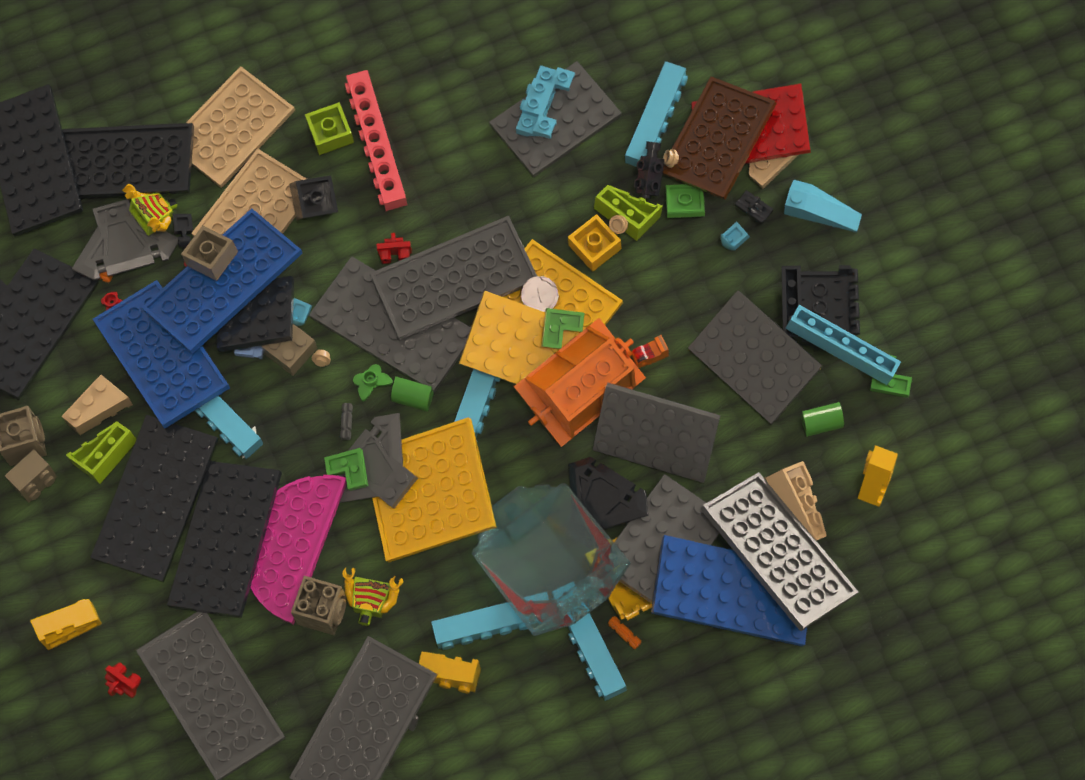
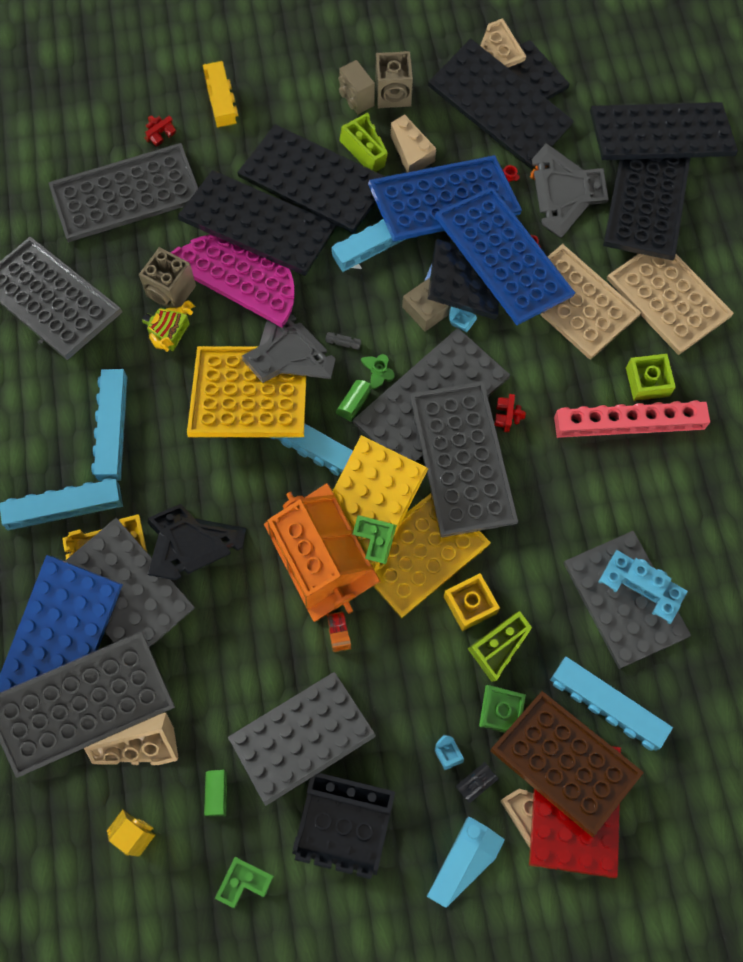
camera: 95 degrees right, 0 degrees up
torso [122,184,177,236] -> none
black plate [172,214,193,249] -> none
dark tan brick [181,225,238,281] -> none
black brick [289,175,338,220] -> none
tan plate [312,350,331,367] -> none
bright green plate [324,448,368,491] -> none
yellow wedge [419,652,481,693] -> none
clear light blue windscreen [472,483,631,636] -> none
tile [521,276,559,312] -> none
dark grey plate [593,383,721,483] -> none
orange axle [608,616,641,649] -> none
tan plate [609,215,628,234] -> none
black brick [634,141,665,199] -> none
tan plate [663,149,679,168] -> none
medium azure brick [786,305,901,385] -> none

